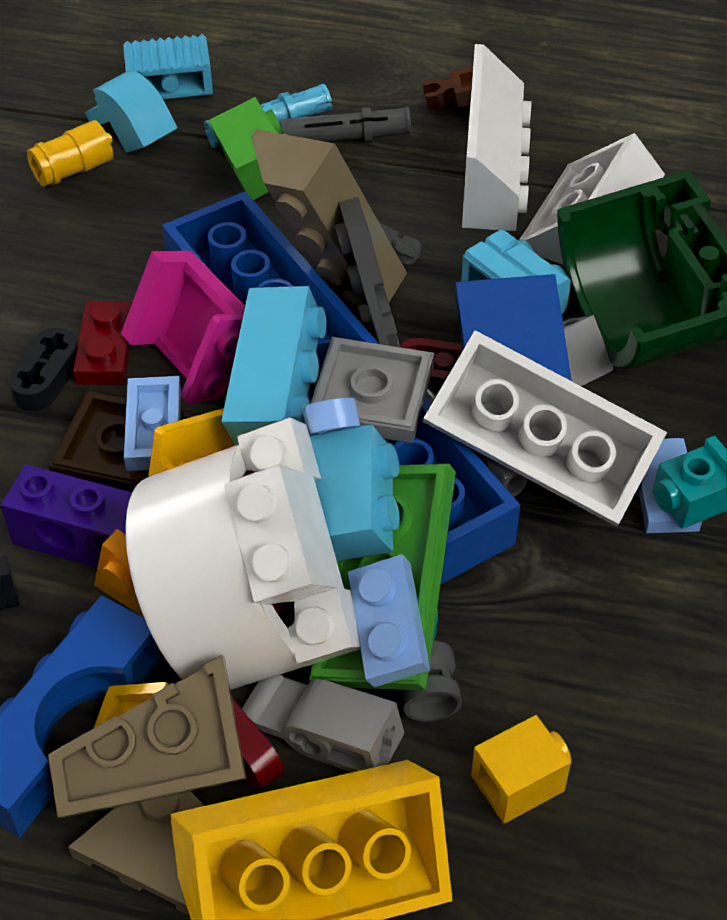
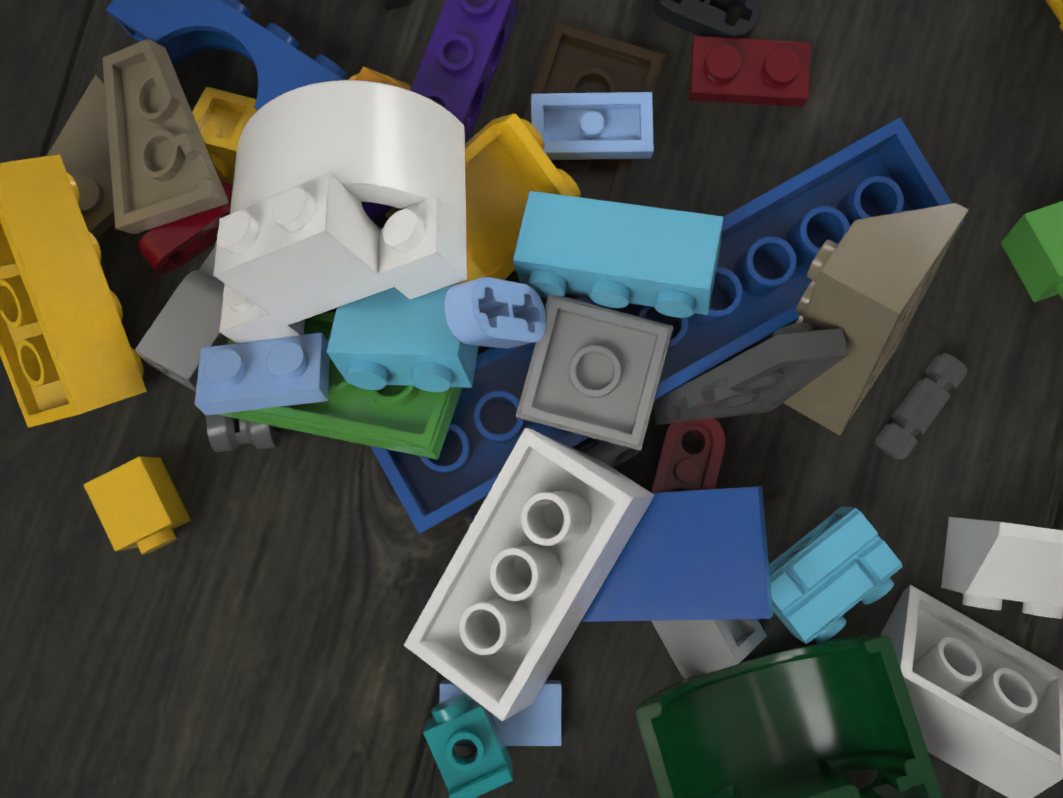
camera: 90 degrees right, 35 degrees up
dark pink panel [121,251,245,404] -> none

